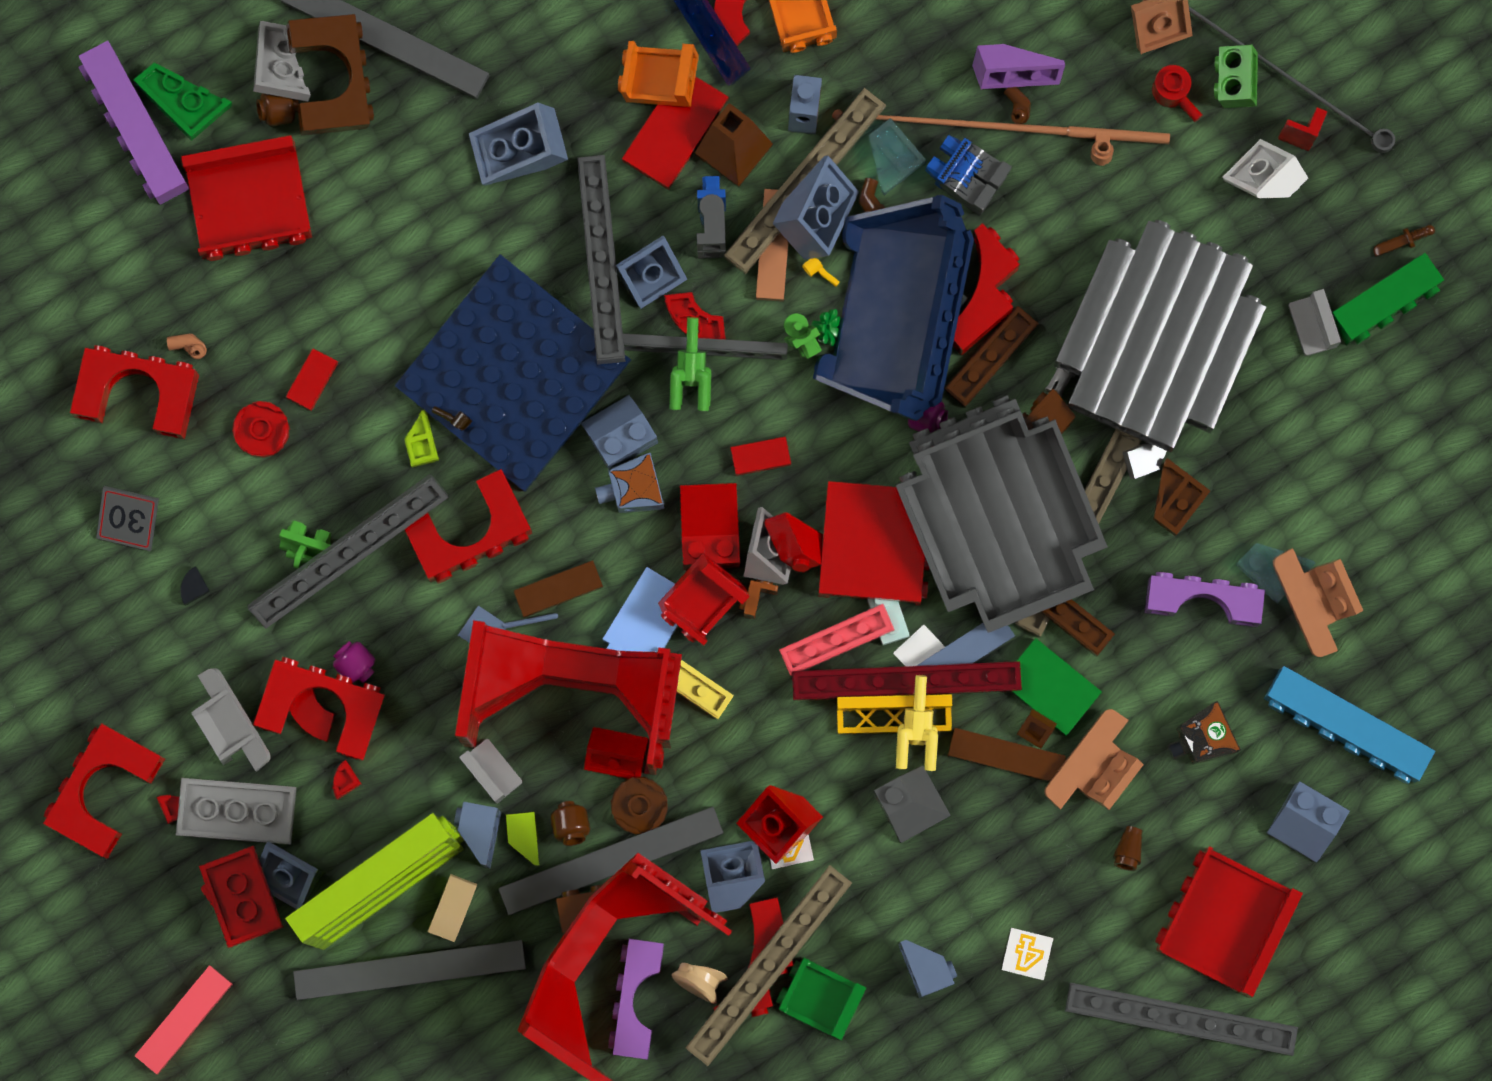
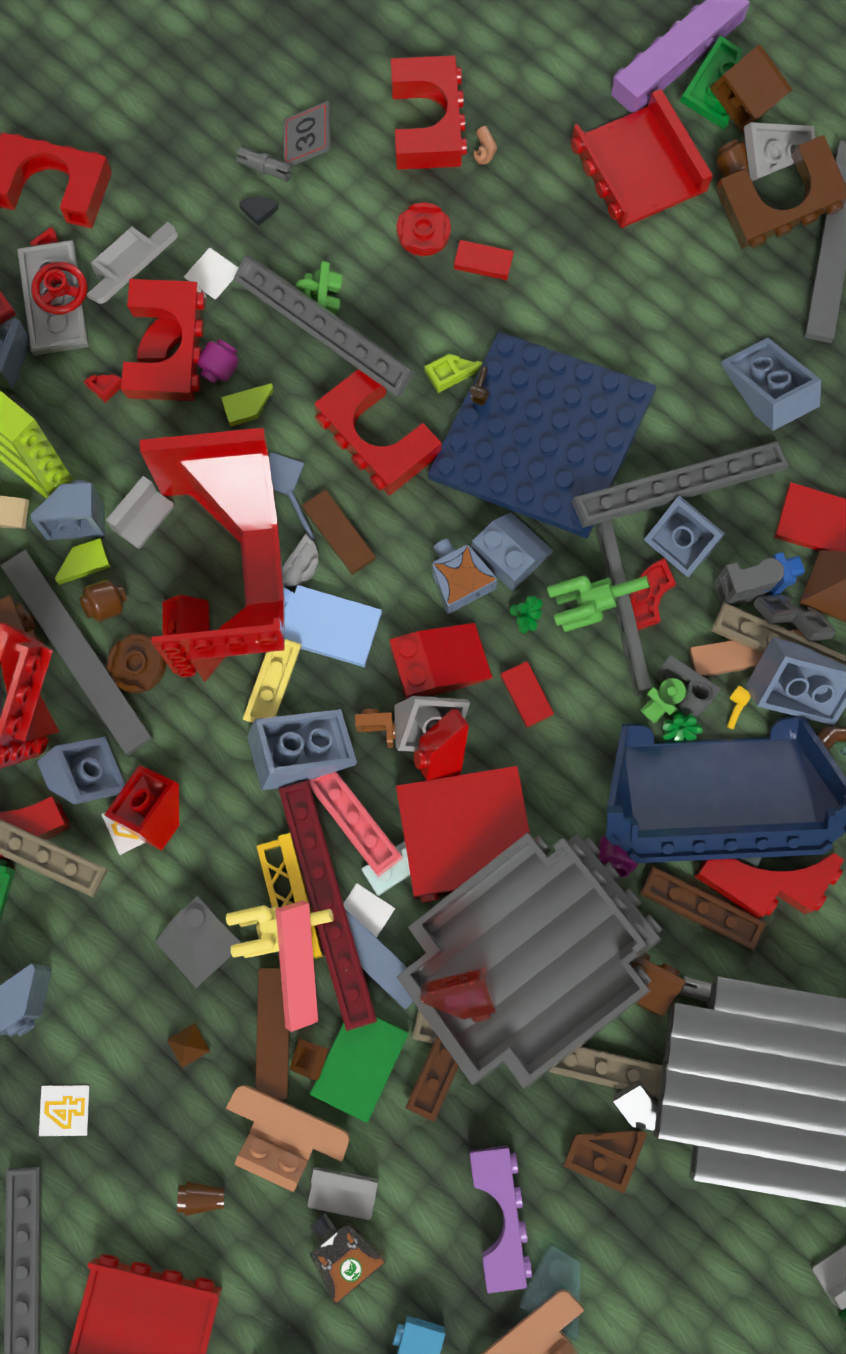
camera: 75 degrees right, 5 degrees down
red panel [658,553,750,645] -> none
none -> red piece [31,262,87,315]
none -> reddish brown slope [167,1023,210,1068]
none -> white sticker [184,248,238,300]
none -> lime tile [221,383,274,427]
none -> dark grey pin [236,146,293,182]
none -> sand blue slope [247,709,357,790]
none -> coral tile [275,900,318,1032]
none -> light grey tile [282,534,319,587]
none -> light grey panel [308,1166,379,1220]
none -> clear red slope [420,967,496,1022]
none -> green plant [510,596,543,634]
none -> dark grey plate [654,655,721,717]
none -> reddish brown slope [710,44,793,132]
none -> dark grey tile [753,595,836,641]

